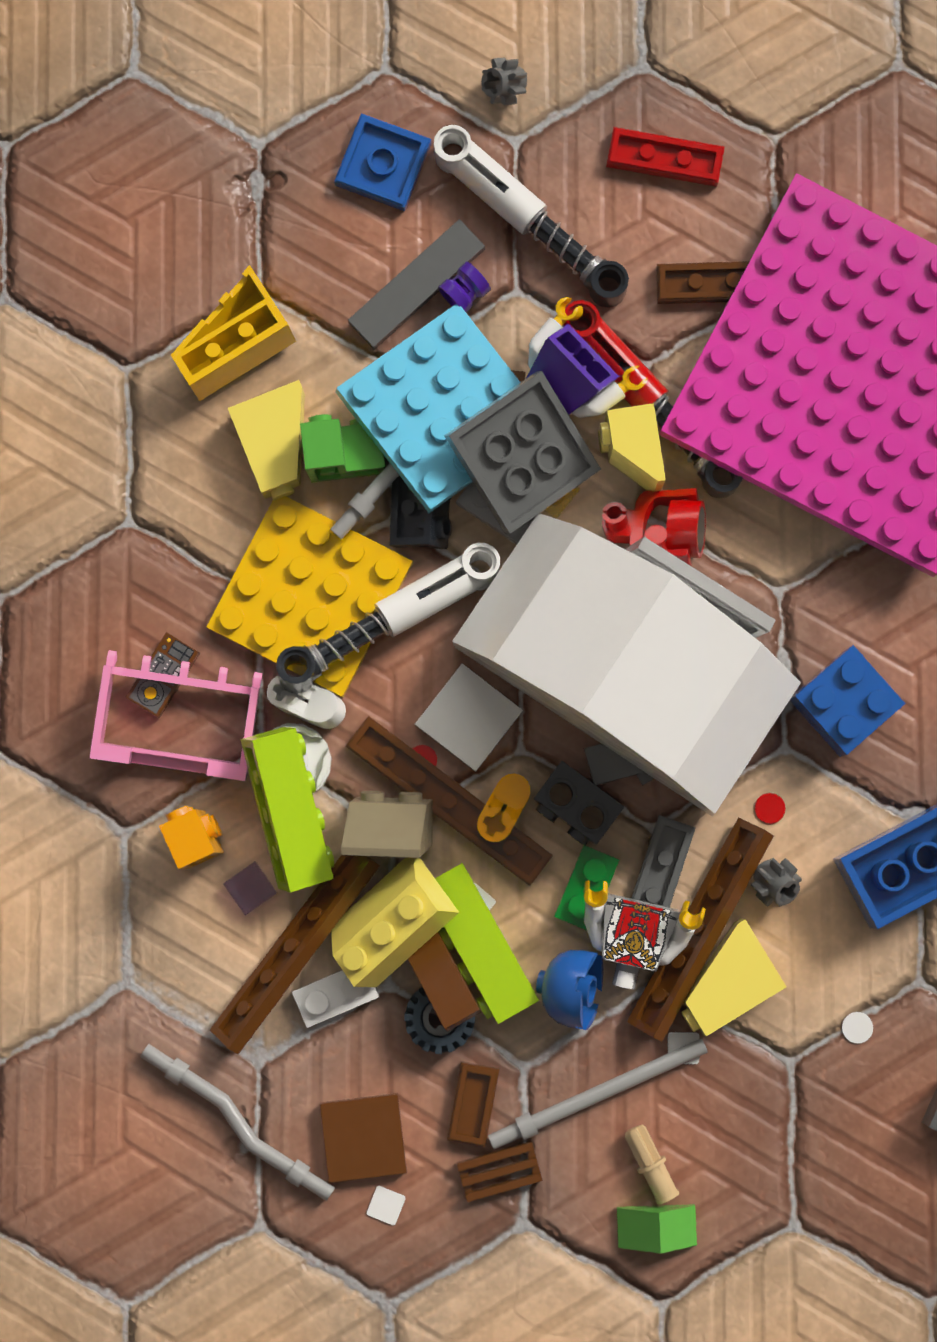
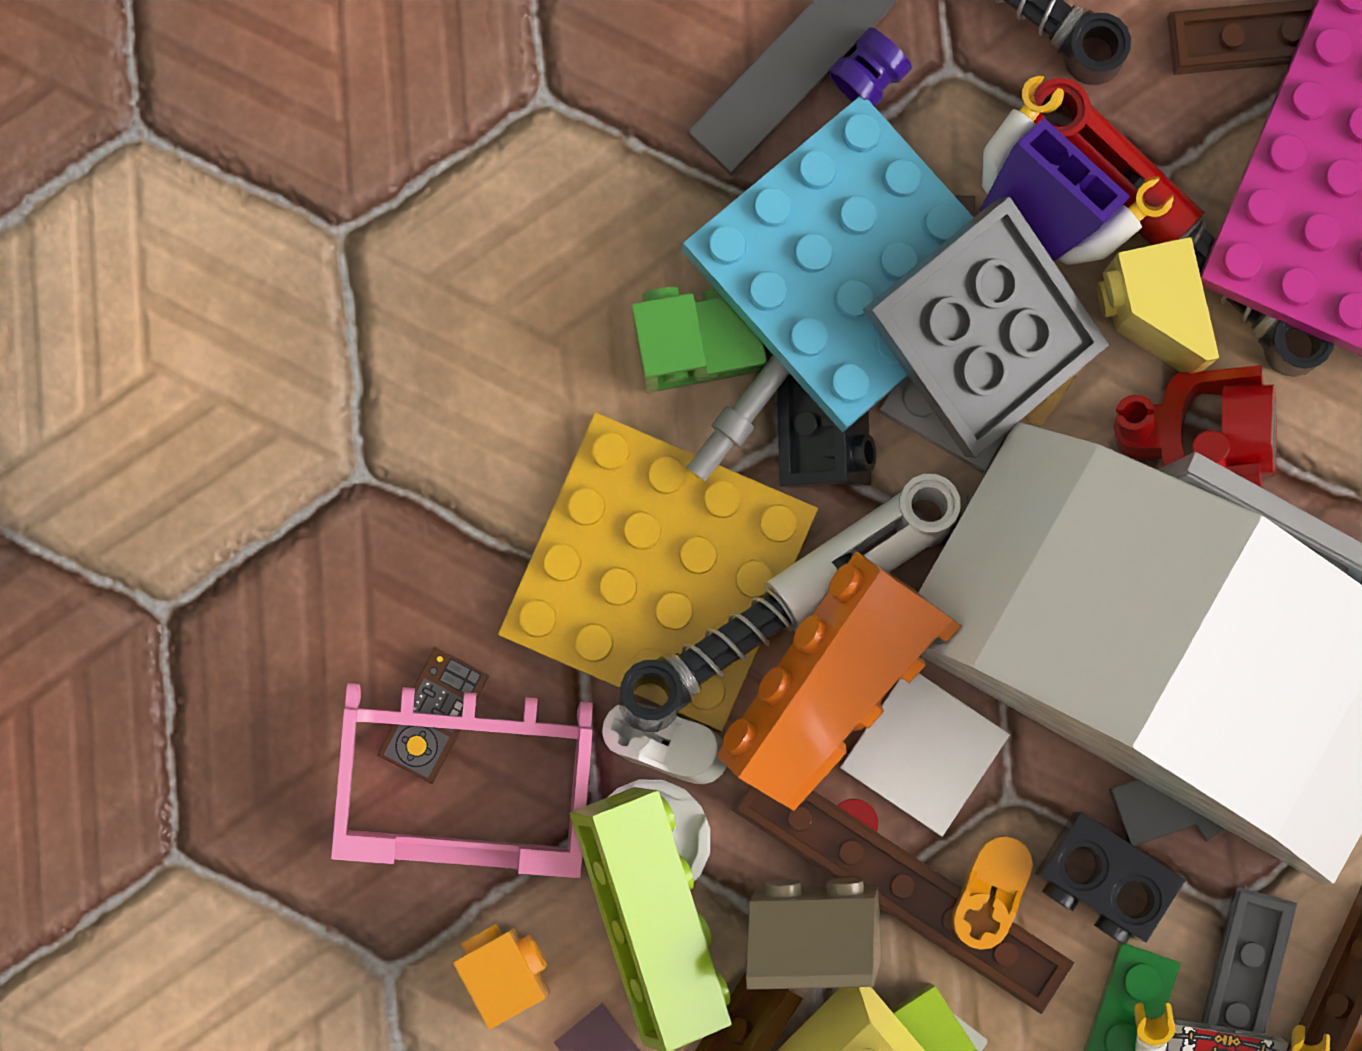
camera: 10 degrees left, 0 degrees up
yellow wedge [171,265,296,401] -> none
light yellow slope [228,380,305,500] -> none
none -> orange wedge [716,551,962,811]

